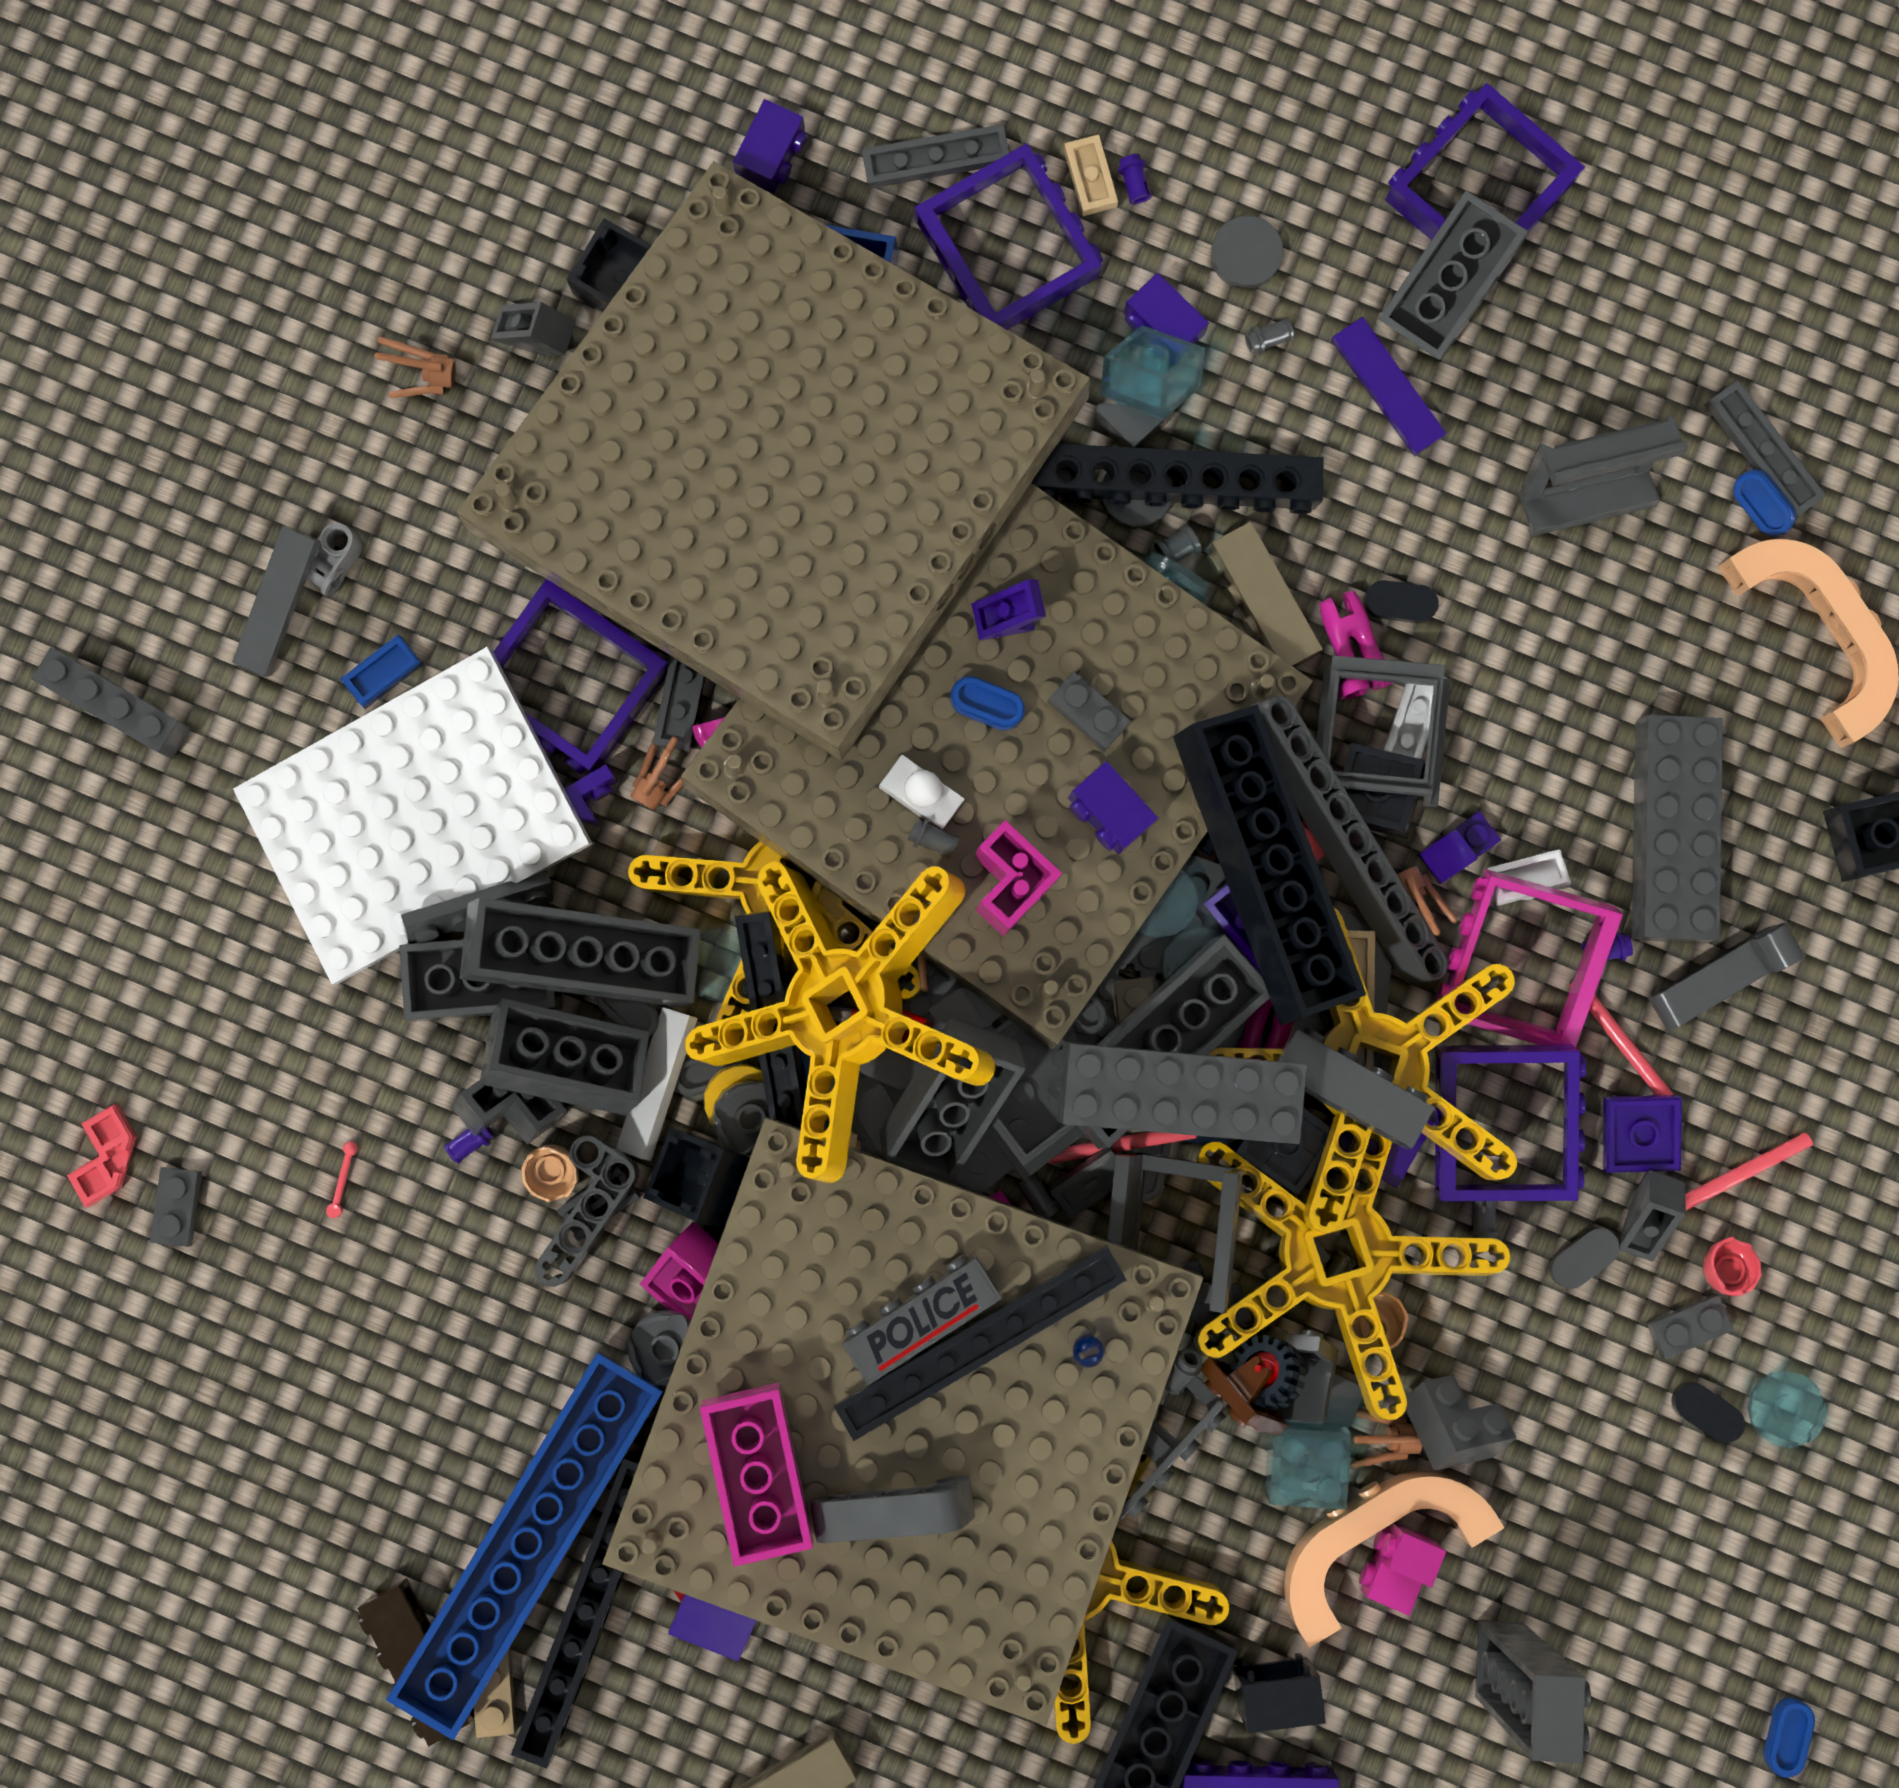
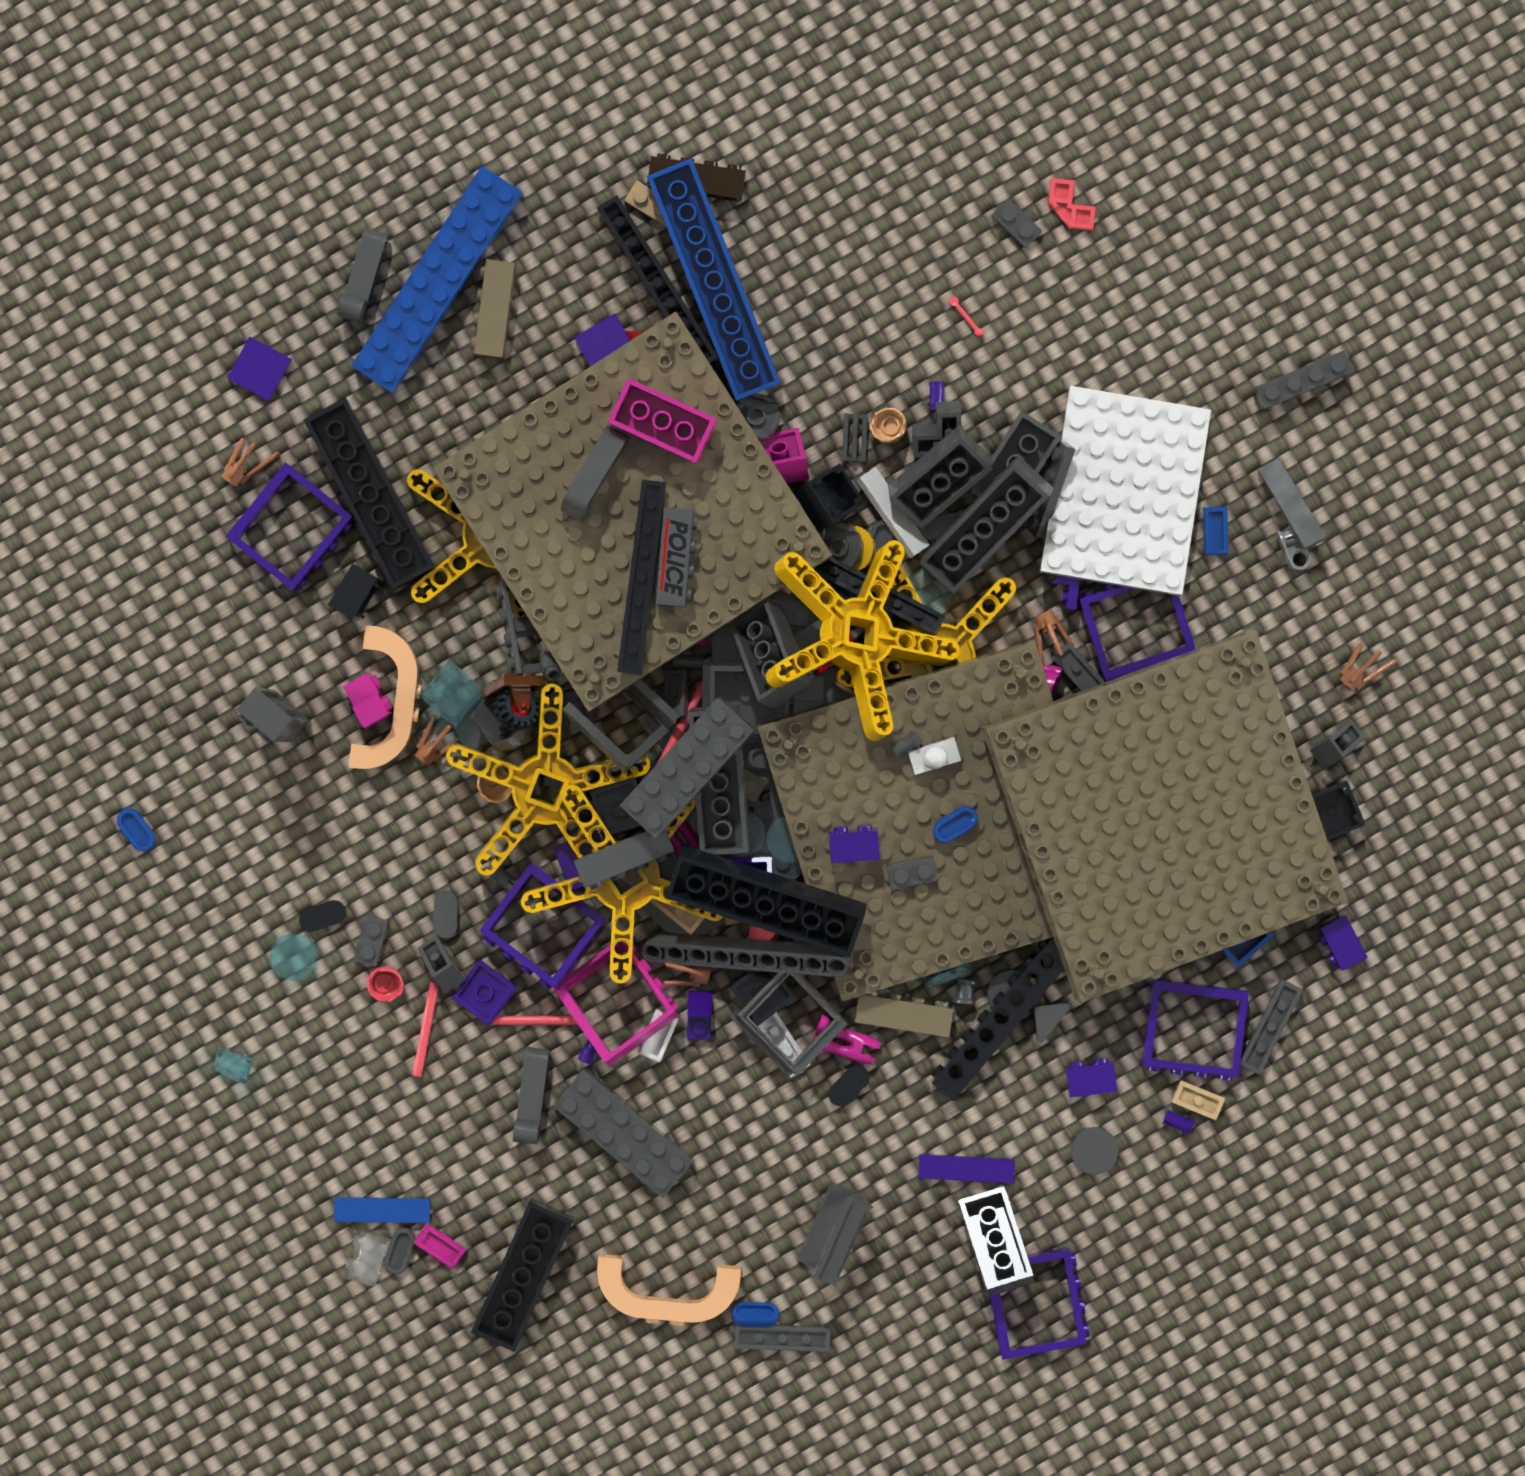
camera: 130 degrees right, 5 degrees up
dark grey beam [535,1135,640,1287] -> none
dark purple slope [971,579,1046,640] -> none
dark pink brick [974,820,1062,937] -> none
clear blue hinge [1072,1334,1104,1368] -> none
clear light blue brick [1101,325,1205,419] -> none
dark grey pin [1245,318,1294,355] -> none
dark grey brick [1406,1375,1517,1471] -> none

